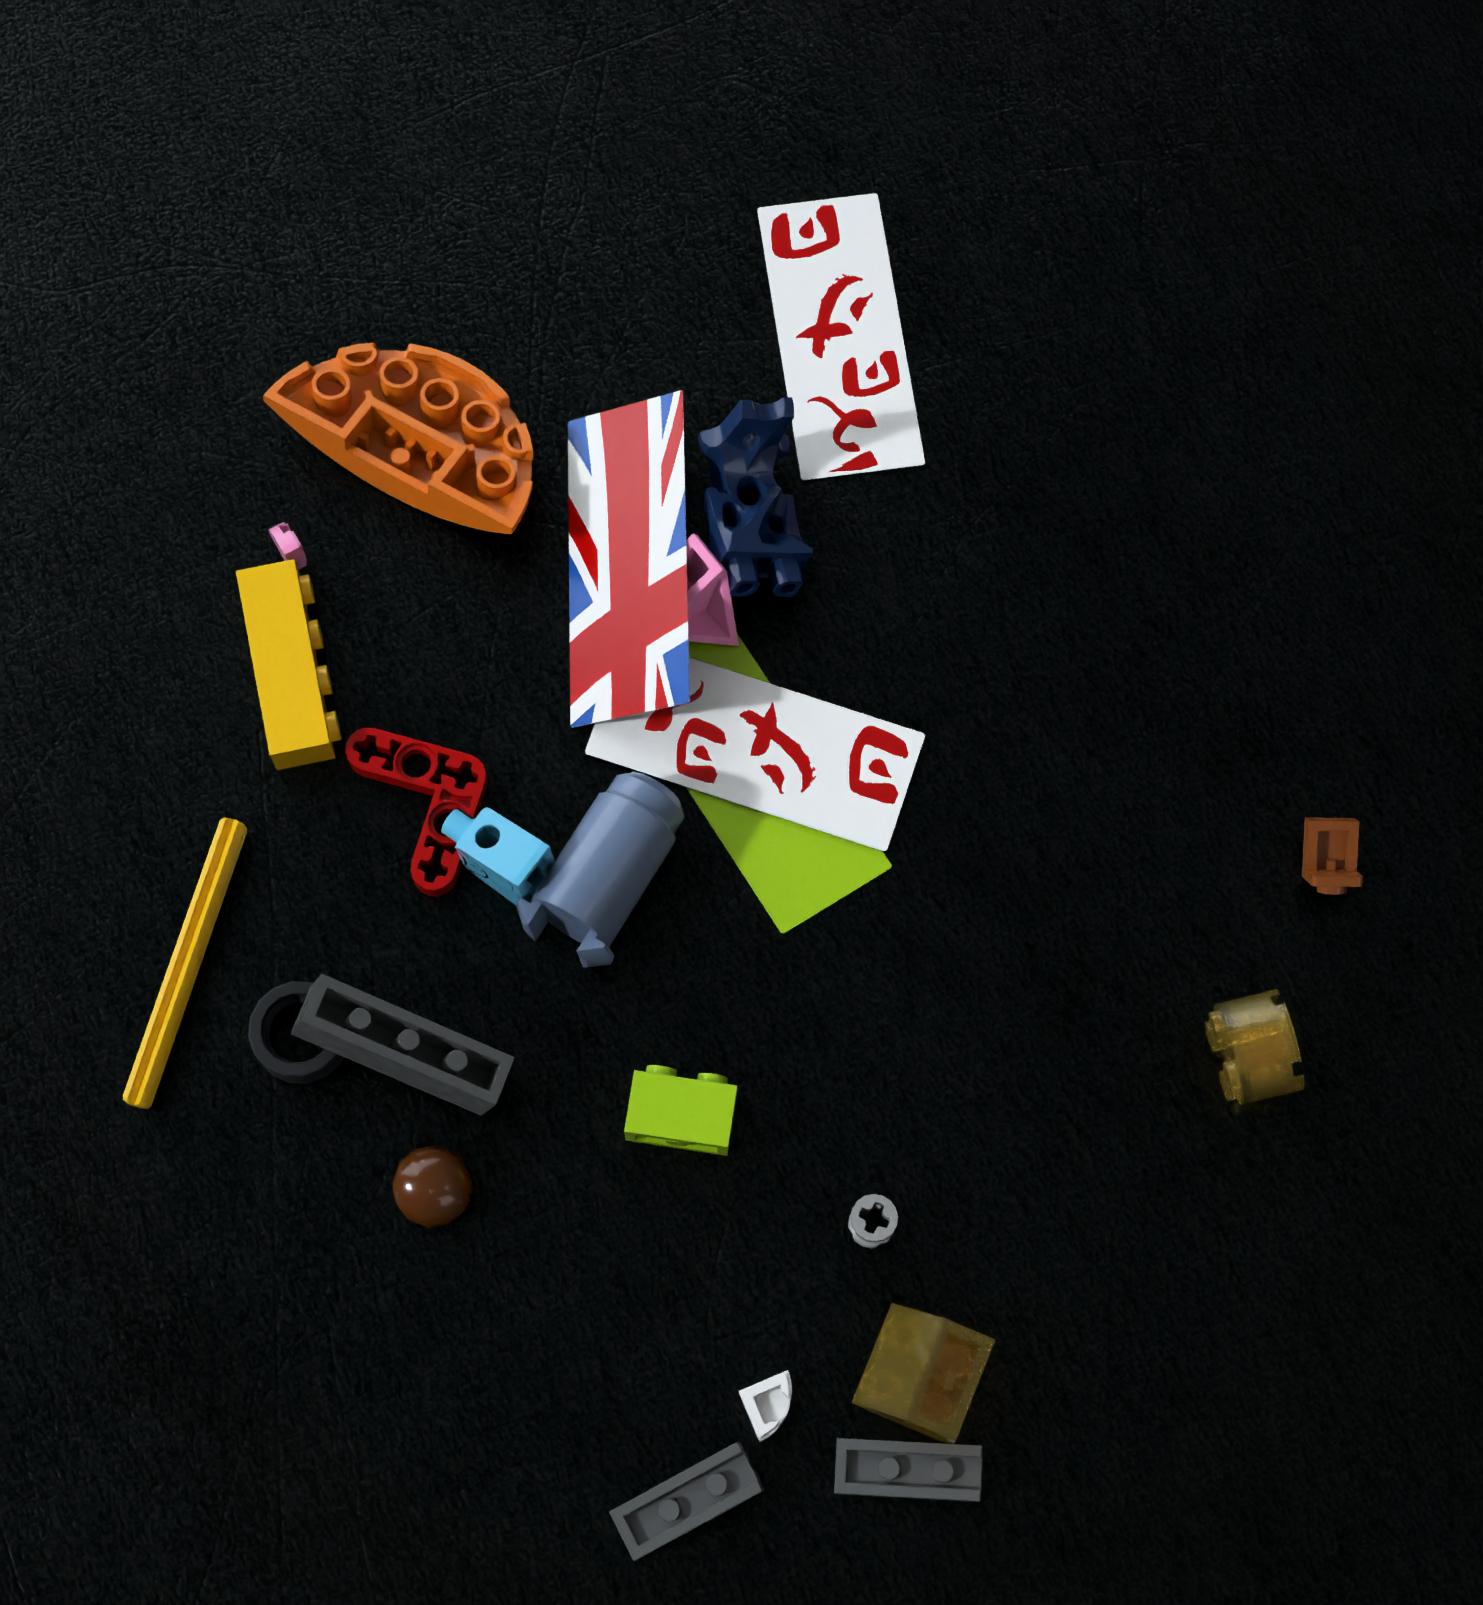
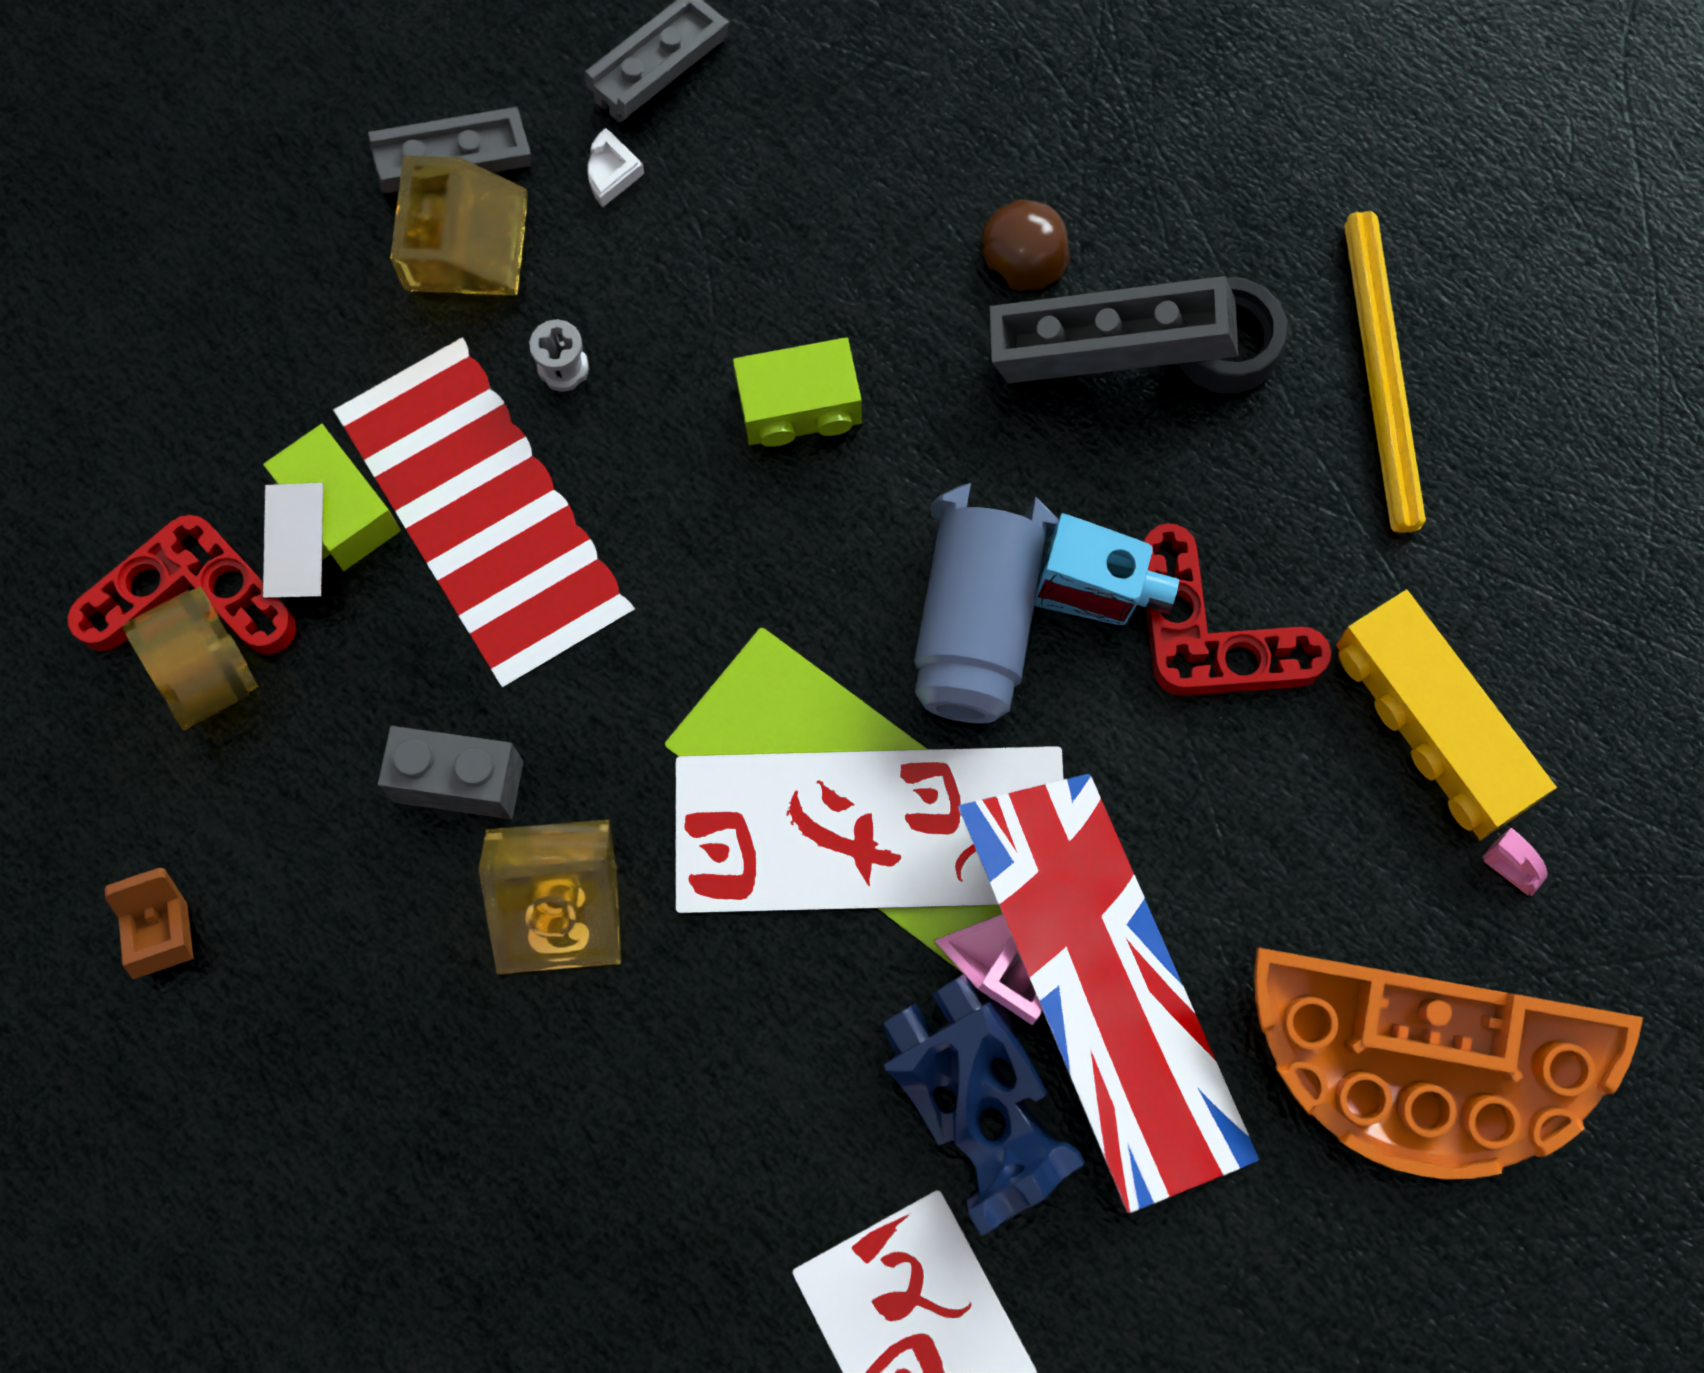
camera: 165 degrees right, 0 degrees up
none -> red beam [68,515,296,655]
none -> lime brick [263,424,401,571]
none -> white sticker [263,483,323,598]
none -> red sticker [334,337,635,687]
none -> dark grey brick [378,726,524,819]
none -> clear yellow slope [479,819,621,974]

